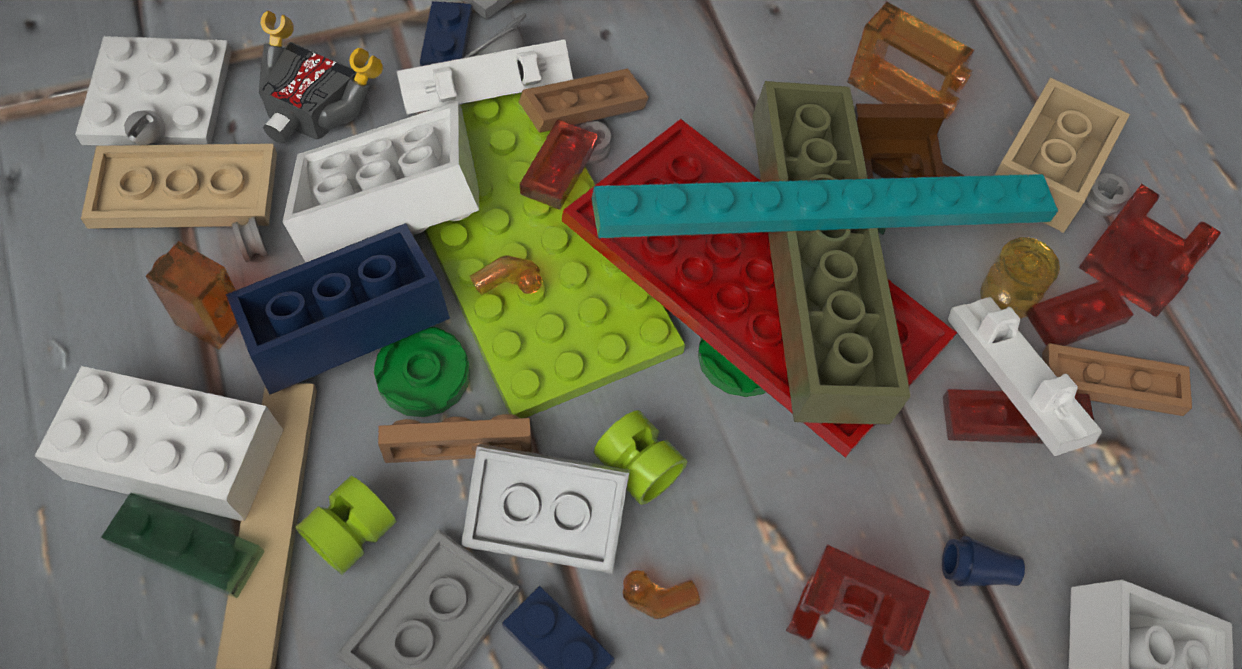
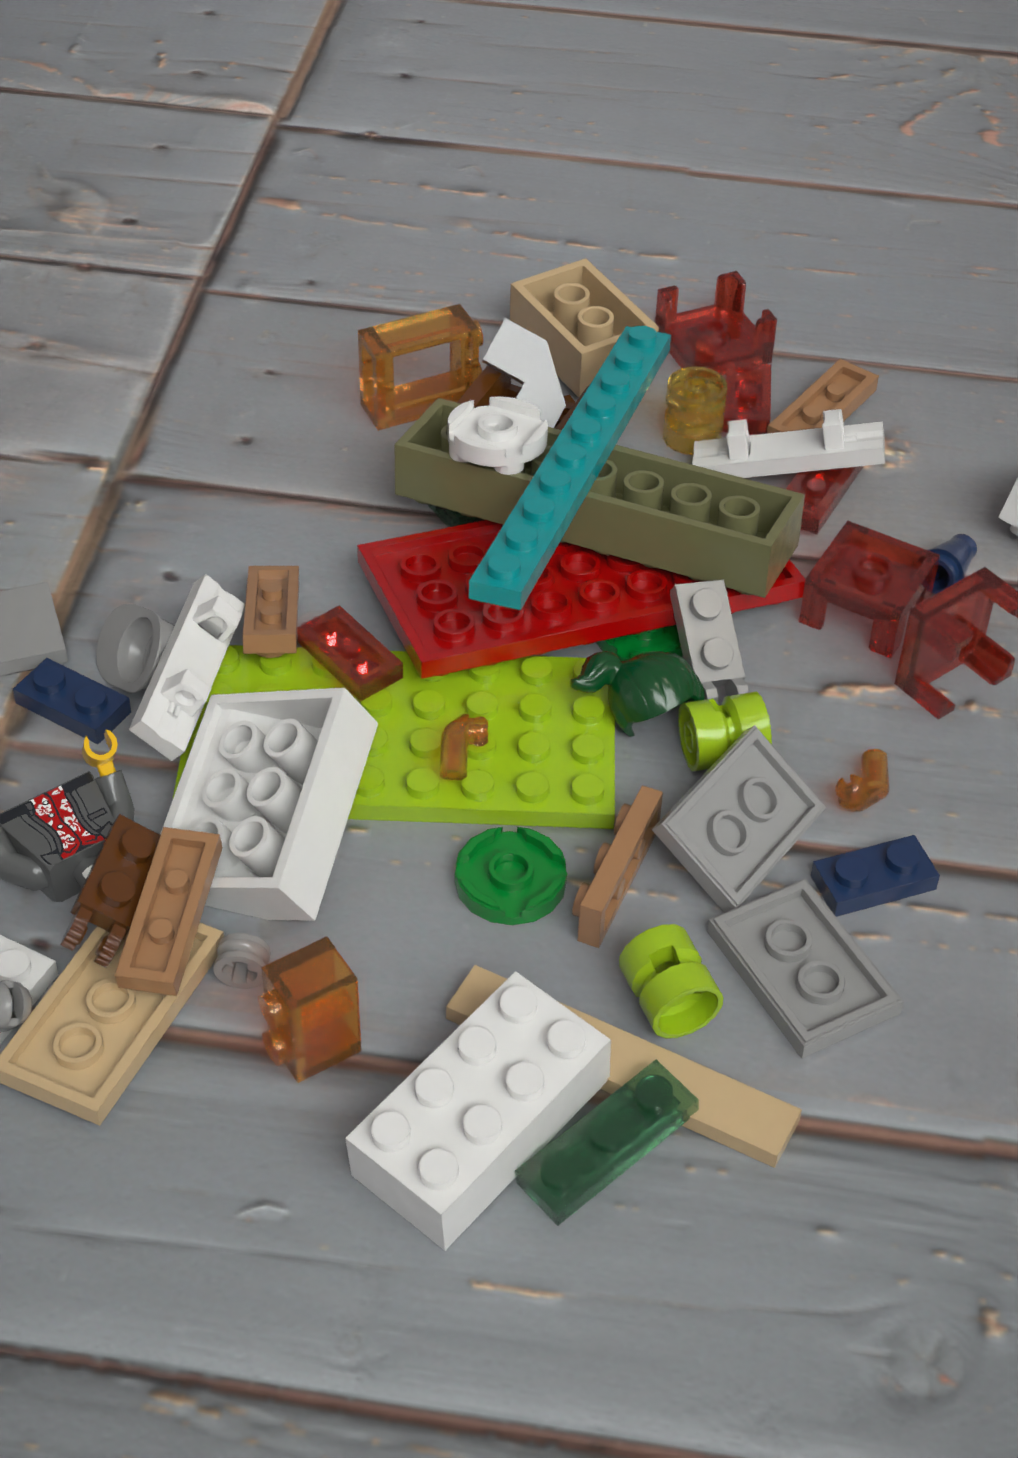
camera: 60 degrees left, 15 degrees down
dark blue brick [226,223,450,395] -> none
none -> reddish brown hinge [60,814,161,968]
none -> medium nougat plate [115,827,223,996]
none -> white plate [447,396,548,475]
none -> tile [482,318,566,428]
none -> dark green hair [570,651,705,737]
none -> light grey hinge [670,579,749,706]
none -> clear red panel [799,520,940,659]

